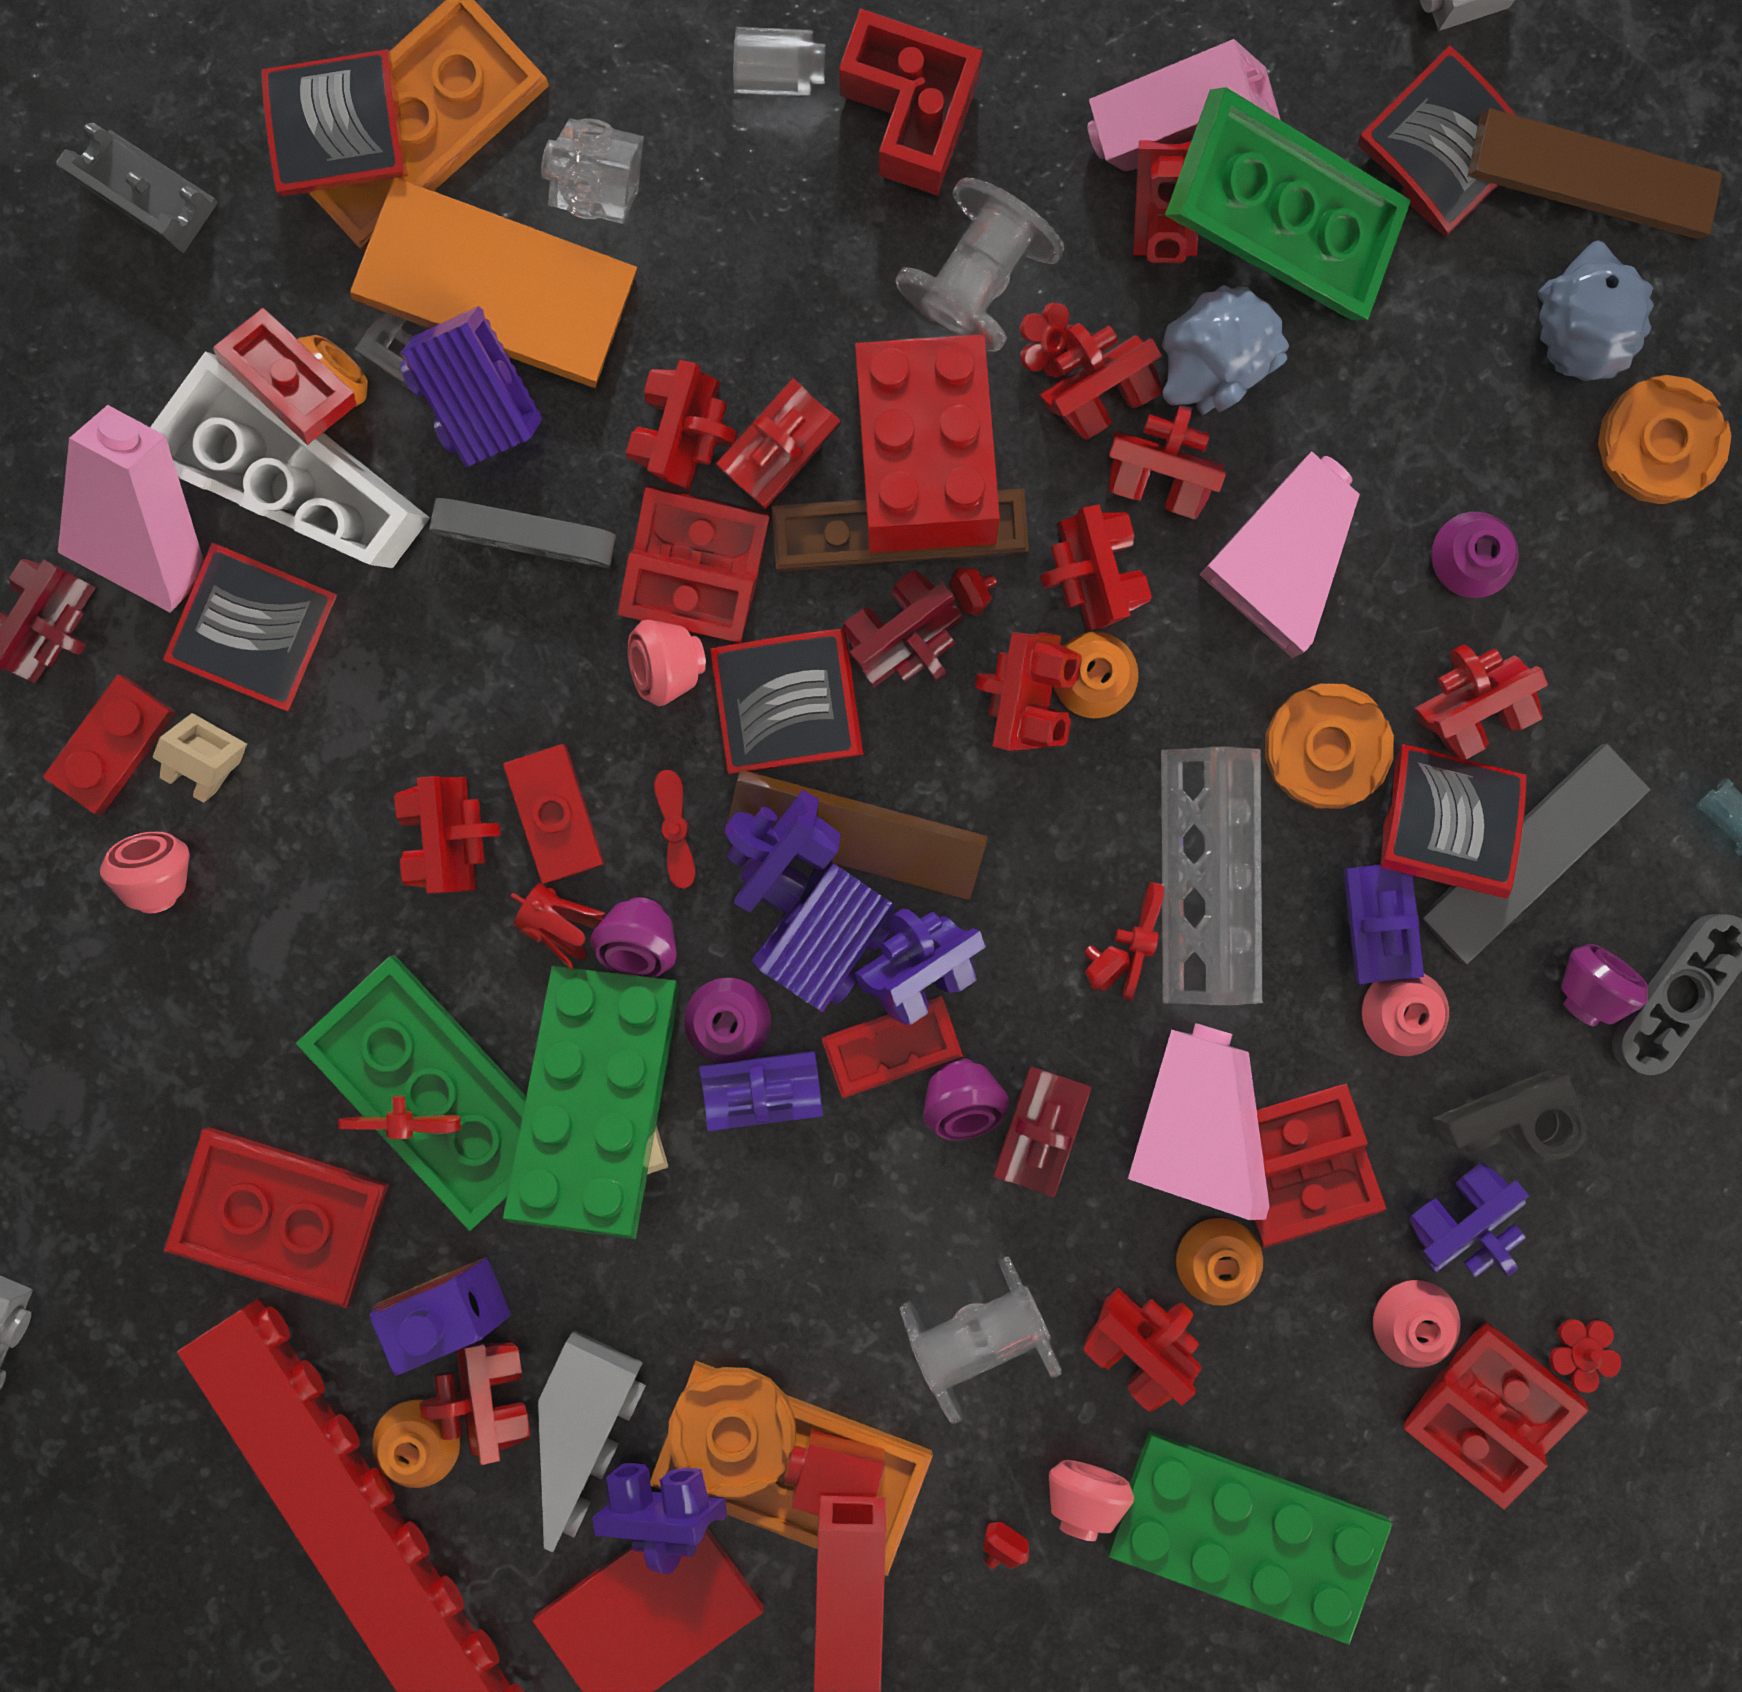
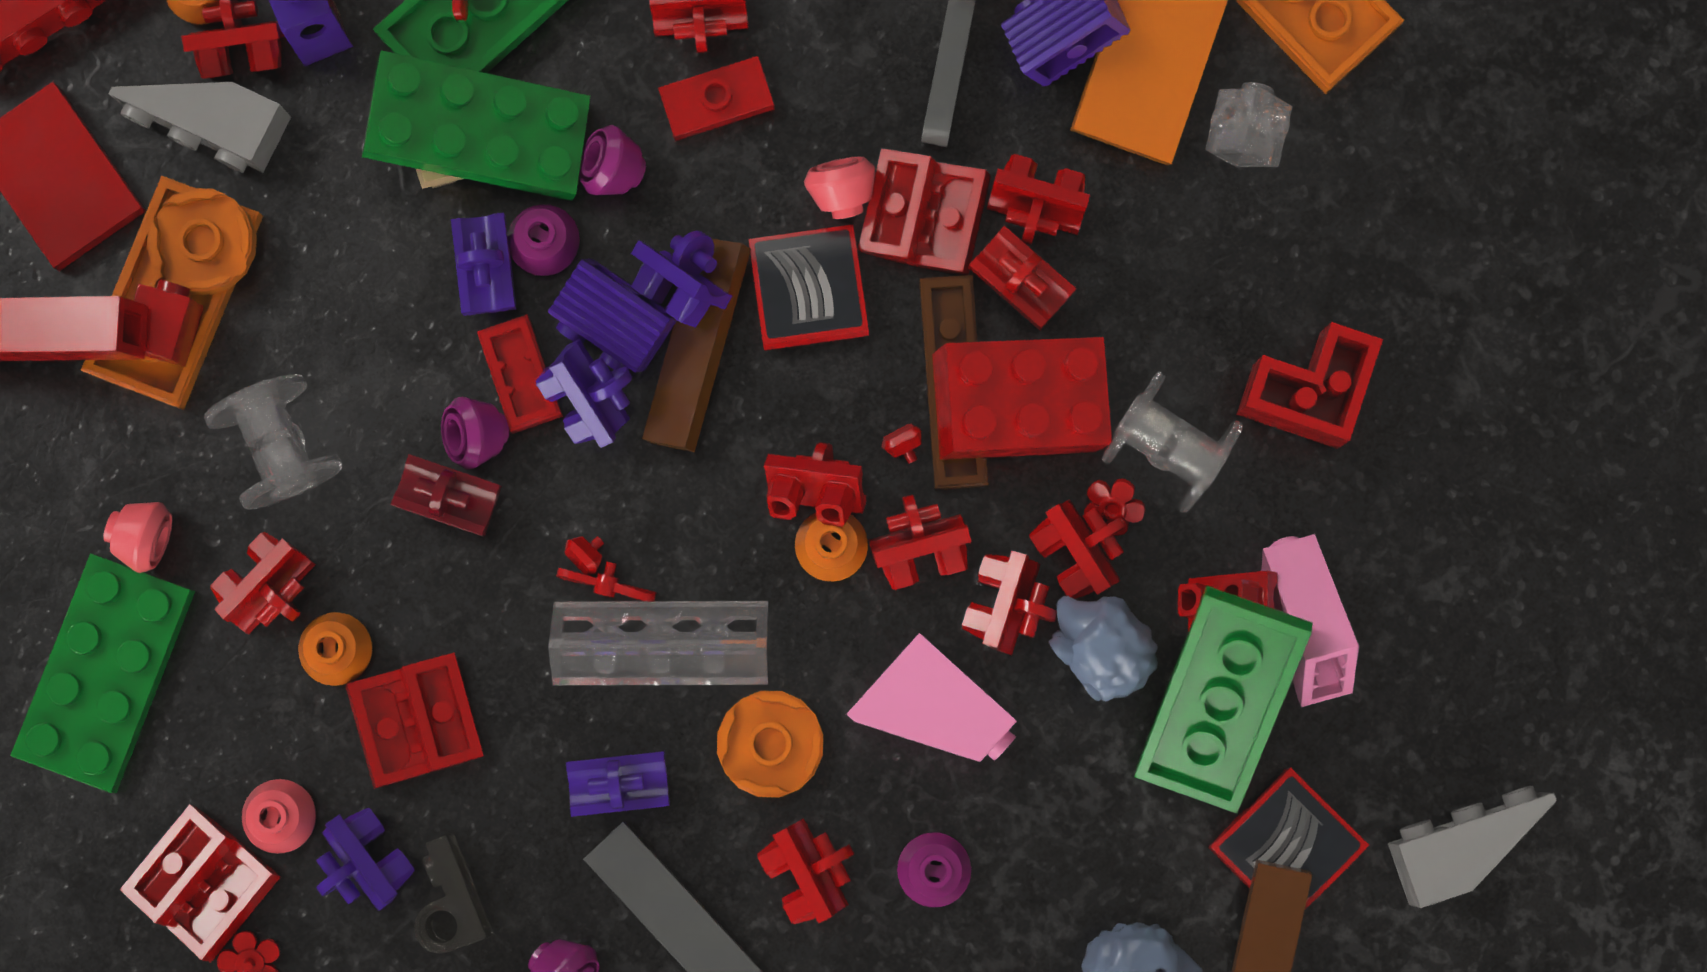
camera: 90 degrees right, 5 degrees down
red piece [510,883,605,971] -> none
dark purple hips [592,1463,727,1574] -> none
red piece [654,770,696,889] -> none
clear brick [733,27,825,97] -> none
dark red hips [843,570,964,688] -> none
red rock [983,1522,1029,1569] -> none
bright pink slope [1128,1023,1269,1220] -> none
coral cone [1362,974,1449,1056] -> none
slope [1381,744,1526,899] -> none

